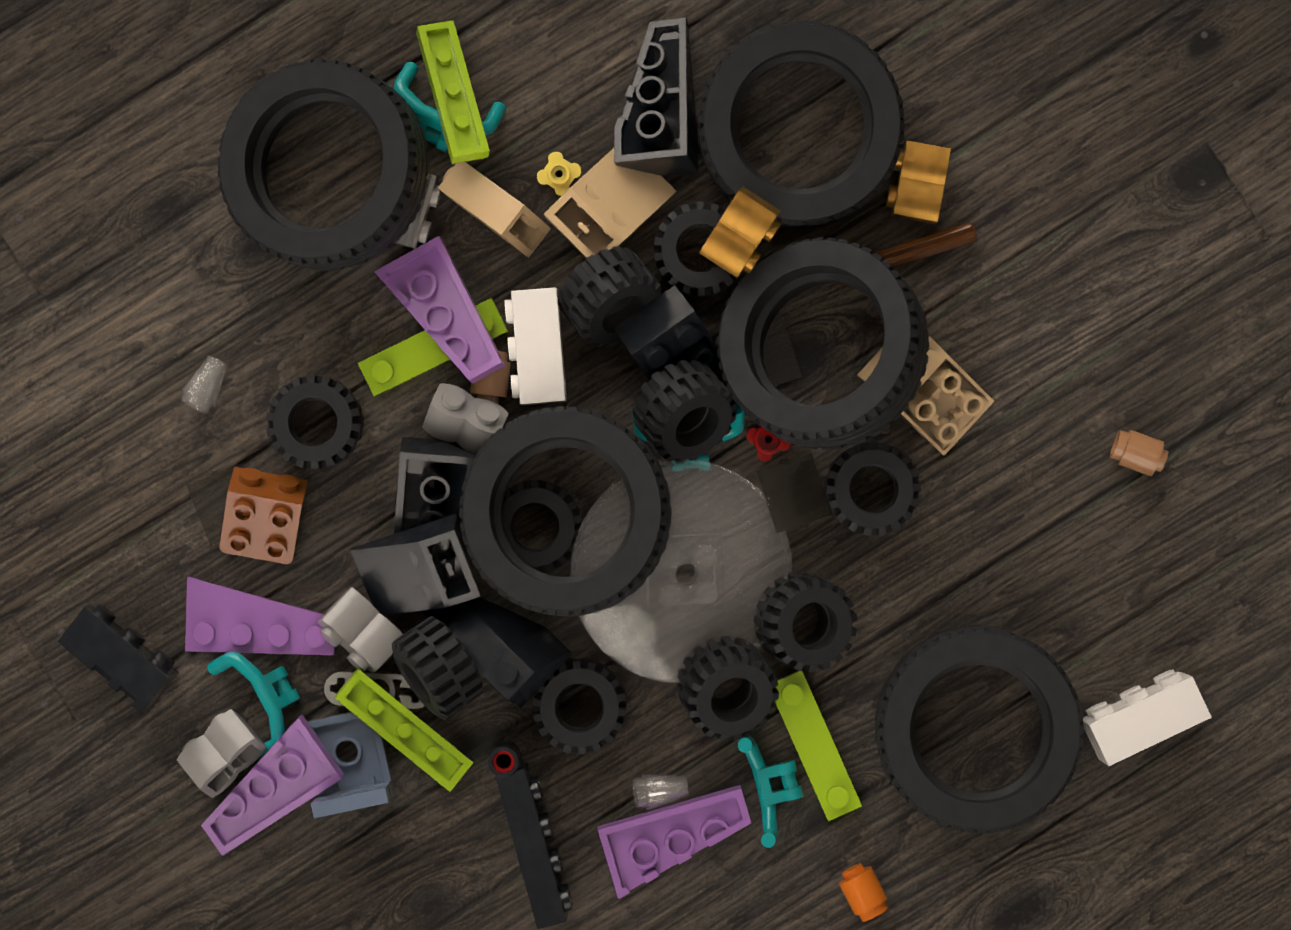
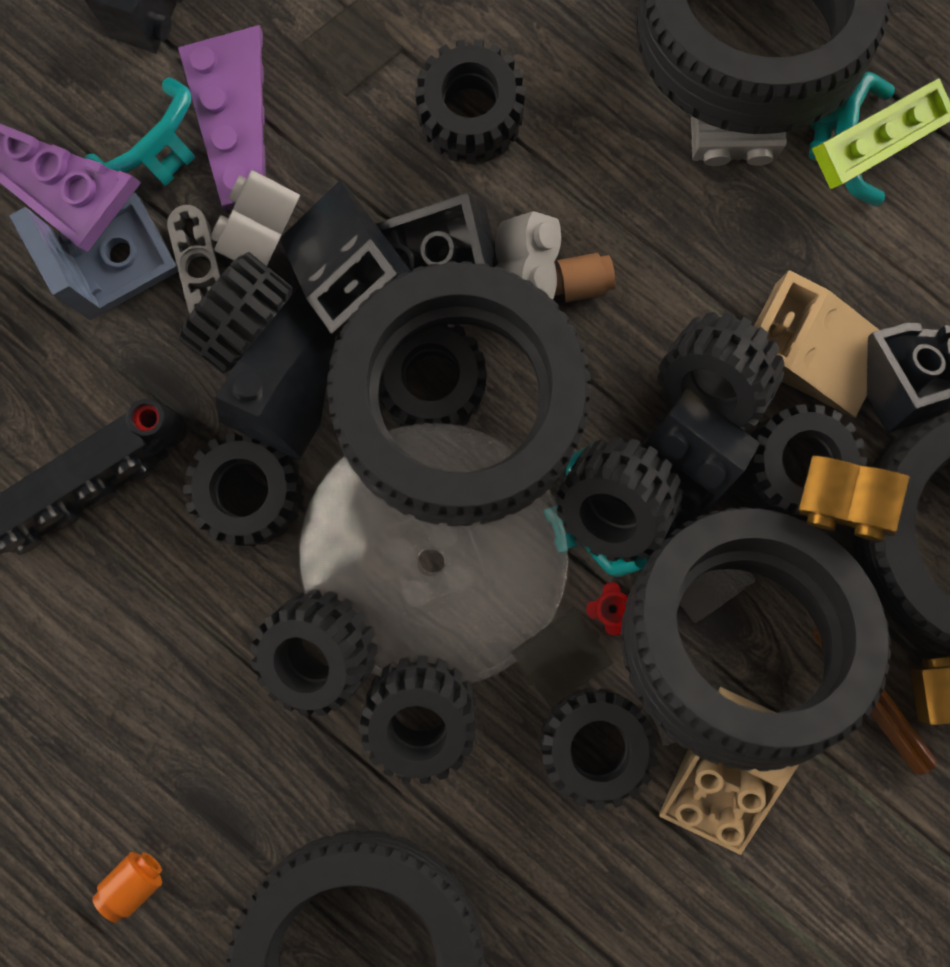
camera: 75 degrees right, 5 degrees down
light grey brick [177,709,267,798] -> none
dark orange bracket [219,467,308,564] -> none
lime plate [333,669,473,792] -> none
lime plate [358,298,508,397] -> none
medium lavender wing [374,236,505,384] -> none
tan slope [438,162,551,258] -> none
white brick [505,287,567,406] -> none
light yellow plate [537,152,581,196] -> none
medium lavender wing [597,785,751,899] -> none
clear cone [632,774,689,811] -> none
teal piece [738,735,804,848] -> none
lime plate [775,670,862,821] -> none

